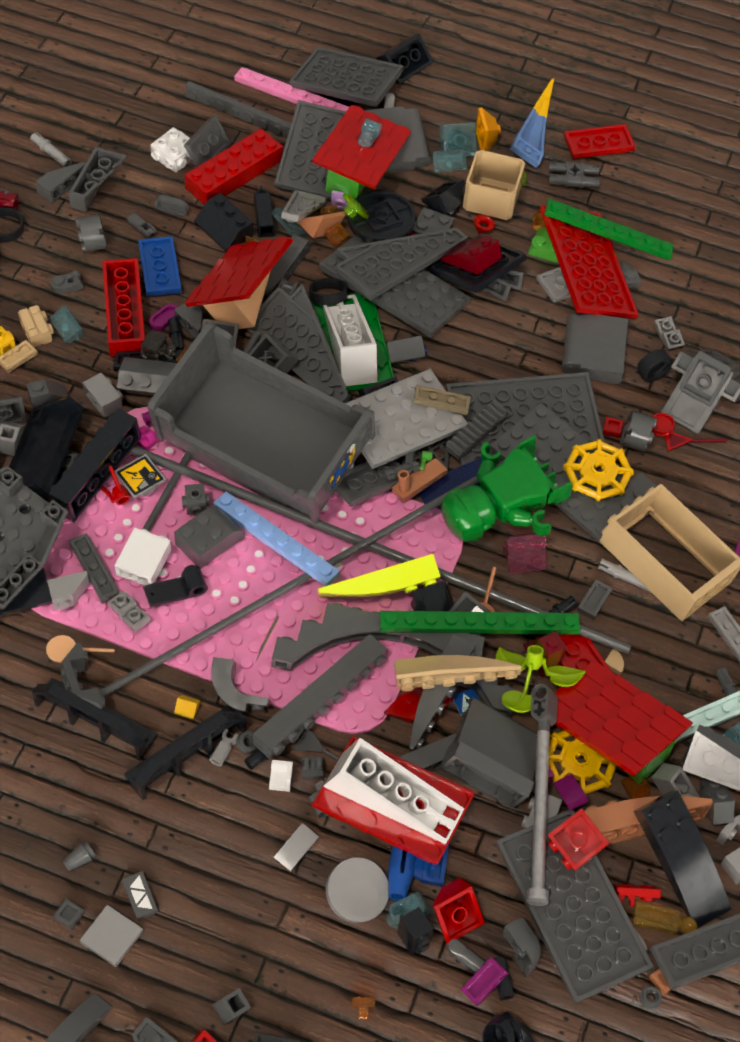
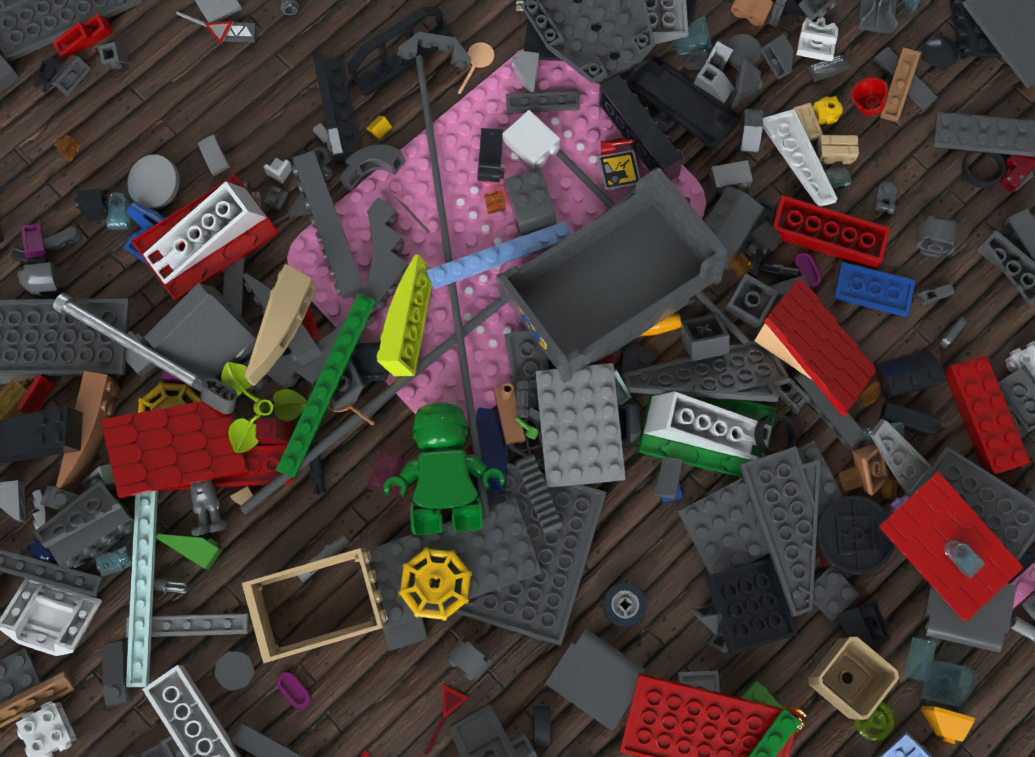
camera: 115 degrees right, 20 degrees up
light grey slope [108,591,151,633] -> none
dark grey brick [182,484,210,515] -> none
clear neon green piece [343,193,369,219] -> none
dark tan tile [413,385,471,415] -> none
red slope [432,878,485,944] -> none
dark red slope [441,236,502,275] -> none
red piece [474,215,495,234] -> none
red plate [547,808,609,872] -> none
magenta tile [553,774,588,811] -> none
dark grey tile [577,579,613,620] -> none
red tile [602,416,624,438] -> none
red piece [651,413,675,437] -> none
none -> bright green slope [155,534,222,570]
none -> light grey piece [176,11,234,45]
none -> dark grey piece [190,479,228,536]
none -> clear orange tile [484,190,506,214]
none -> black wheel [602,582,647,627]
none -> white wing [763,109,837,207]

